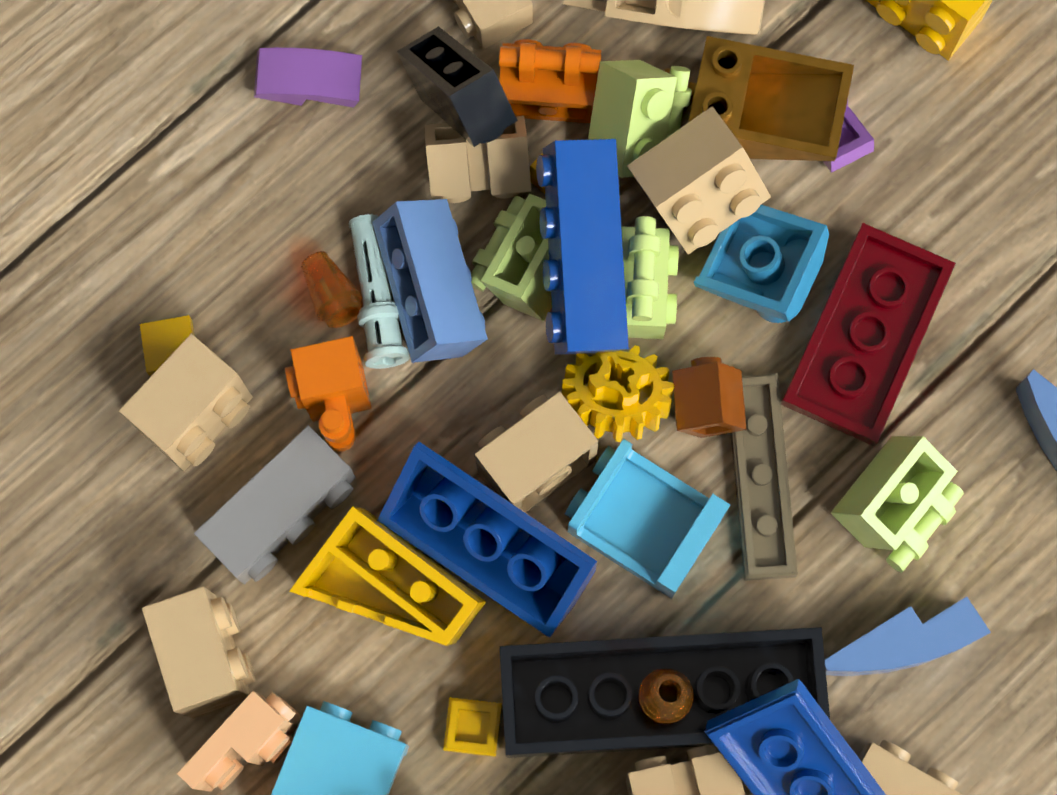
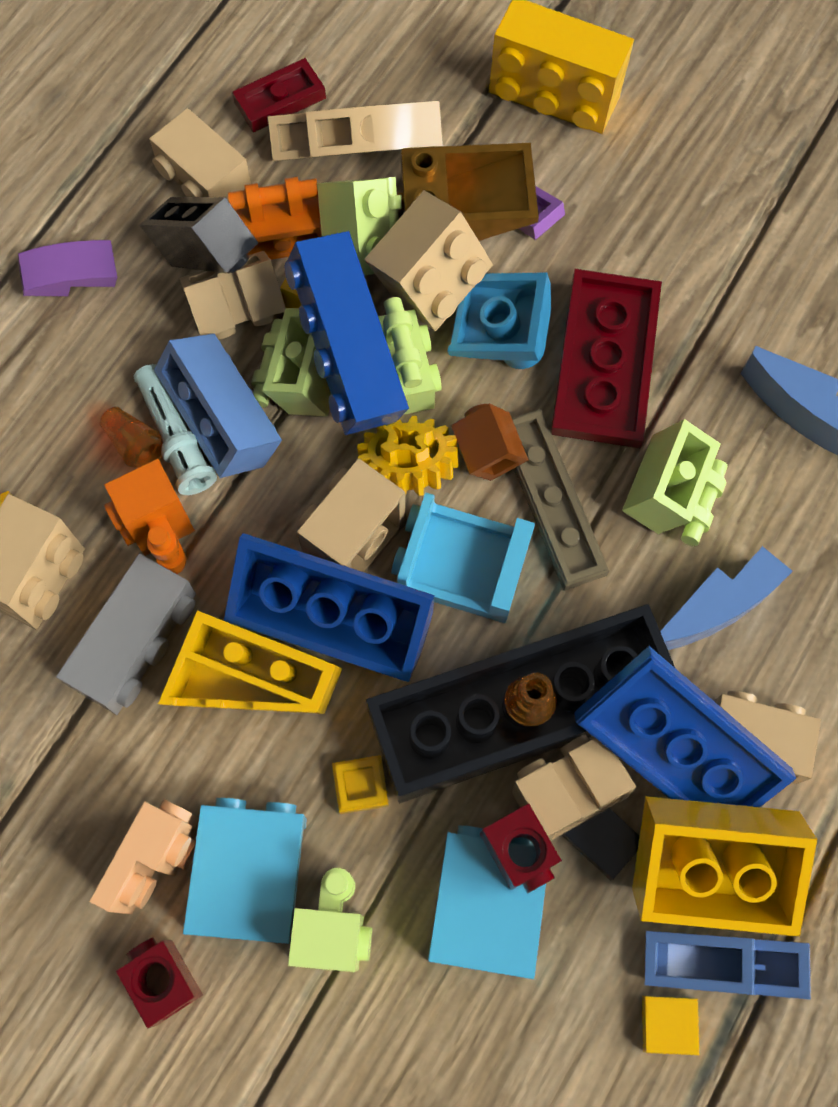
camera: 20 degrees left, 5 degrees down
tan brick [142,586,256,718] -> none

